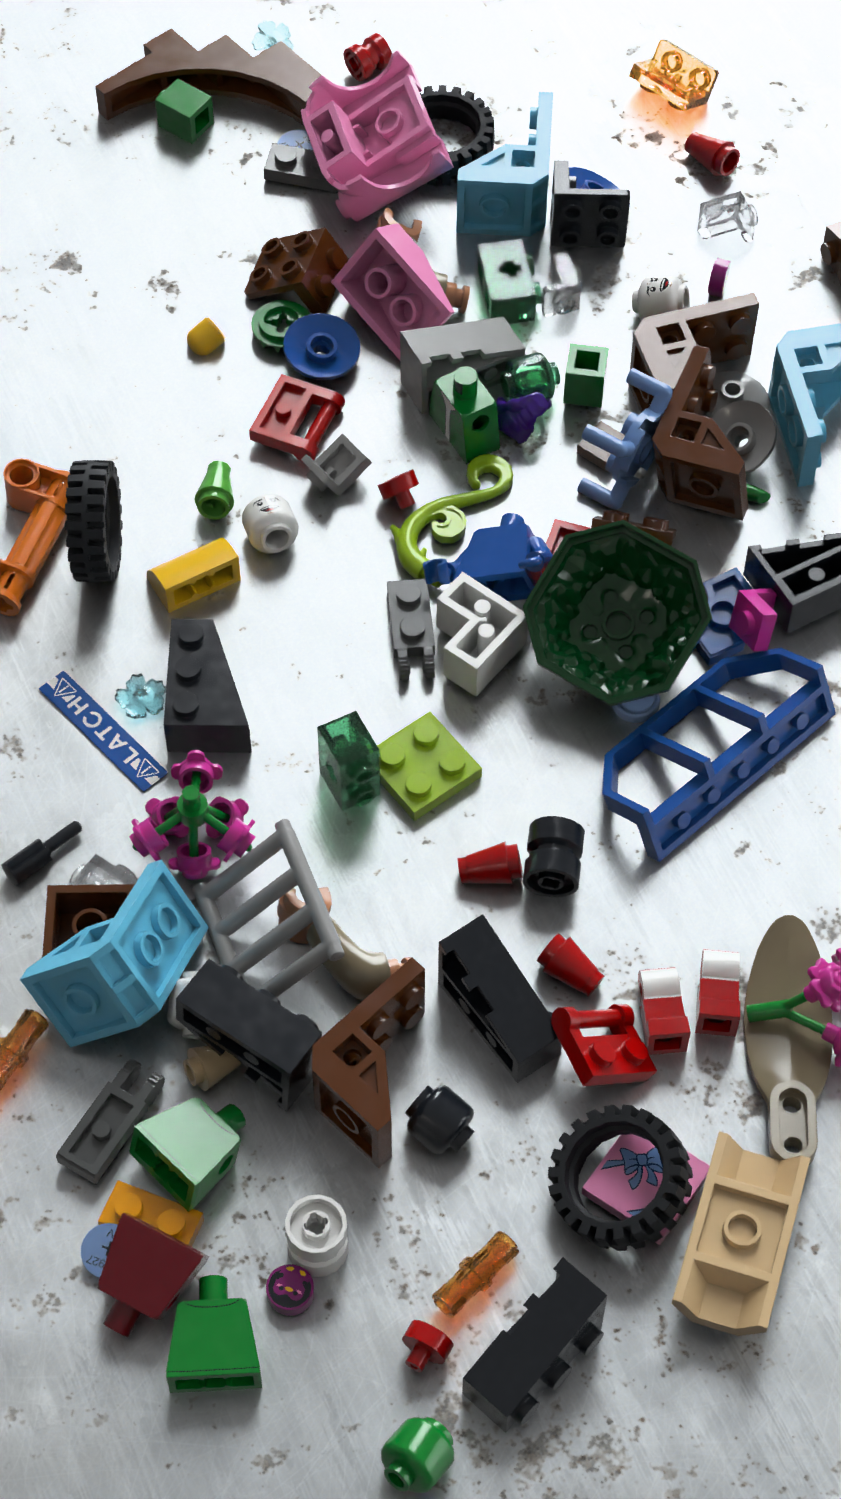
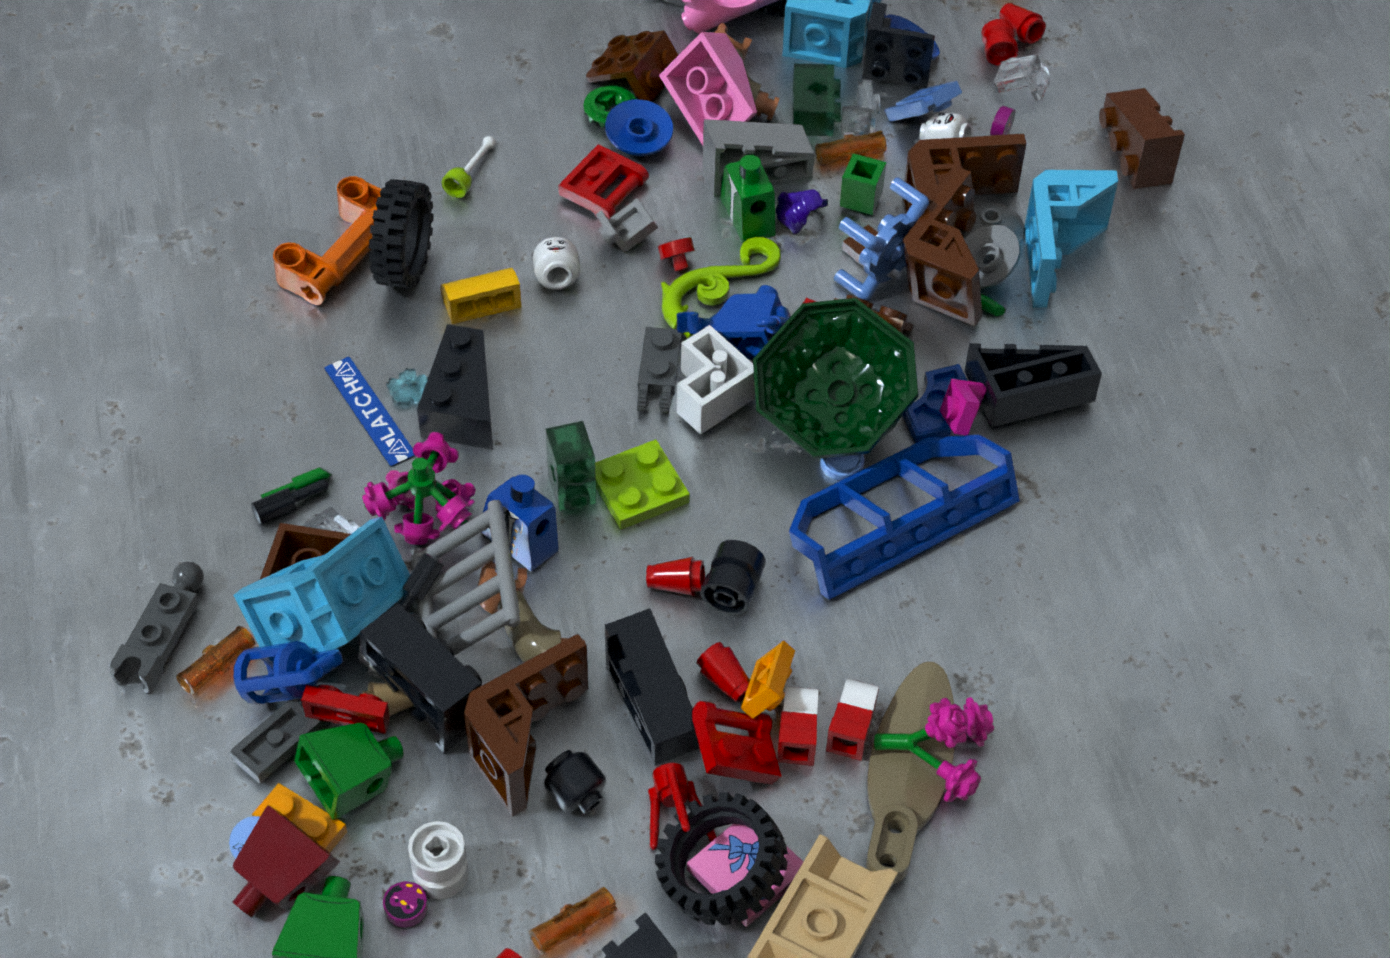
camera: 10 degrees right, 5 degrees down
yellow piece [187,317,226,356] -> none
bright green cone [194,461,234,519] -> none
clear green head [500,352,561,401] -> none
none -> blue piece [233,641,343,705]
none -> green piece [260,467,333,498]
none -> red plate [301,685,390,734]
none -> black axle [399,553,444,612]
none -> lime hinge [441,136,496,198]
none -> blue torso [481,475,559,571]
none -> red plant [648,763,717,850]
none -> light orange plate [741,640,795,719]
none -> clear orange pin [815,130,887,166]
none -> medium blue plate [884,81,962,122]
none -> red wheel [981,19,1019,66]

